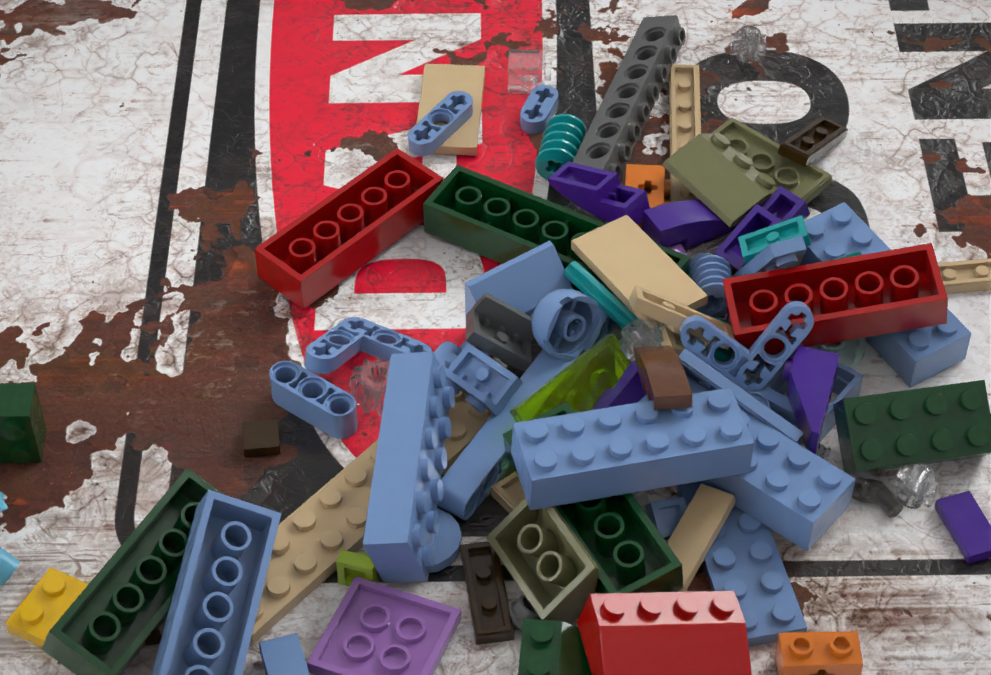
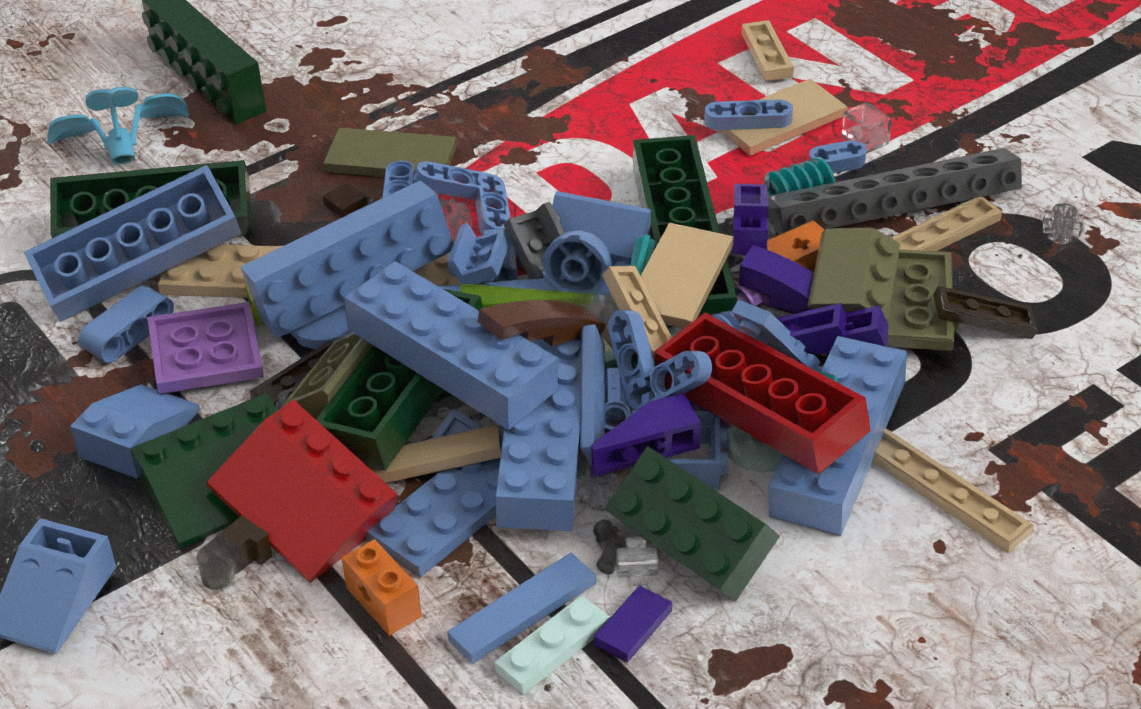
camera: 55 degrees right, 5 degrees down
red brick [254,148,444,310] -> none
teal plate [738,215,811,264] -> none
none -> olive tile [323,127,457,177]
none -> medium blue tile [447,553,596,664]
none -> light aqua plate [495,595,610,695]
none -> tan plate [741,20,794,81]

